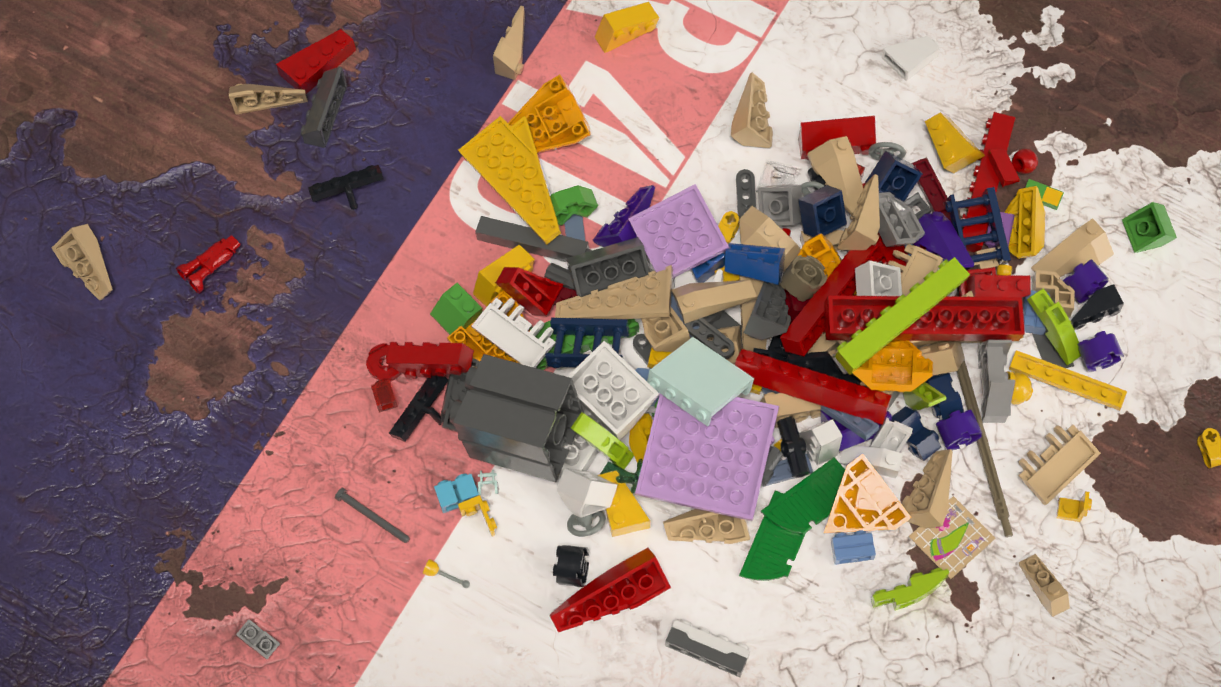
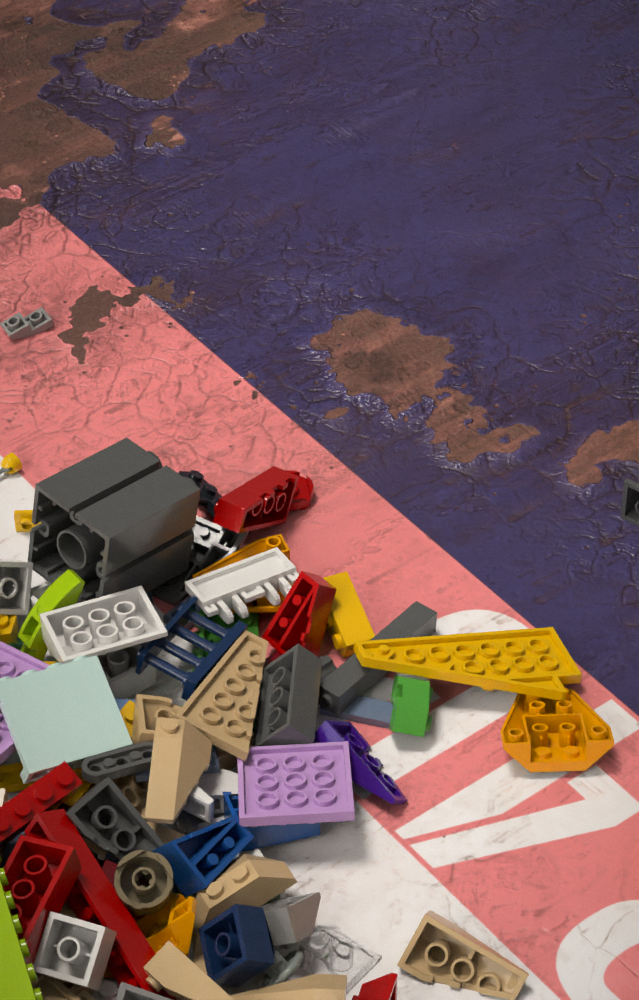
camera: 110 degrees right, 25 degrees down
tan wedge [52,224,112,300] -> none
red piece [176,235,241,294] -> none
black plate [308,165,384,210] -> none
dark grey bar [335,487,410,543] -> none
clear red brick [371,380,398,413] -> none
bright green slope [430,283,483,335] -> none
yellow piece [718,211,739,244] -> none
dark grey plate [736,169,756,219] -> none

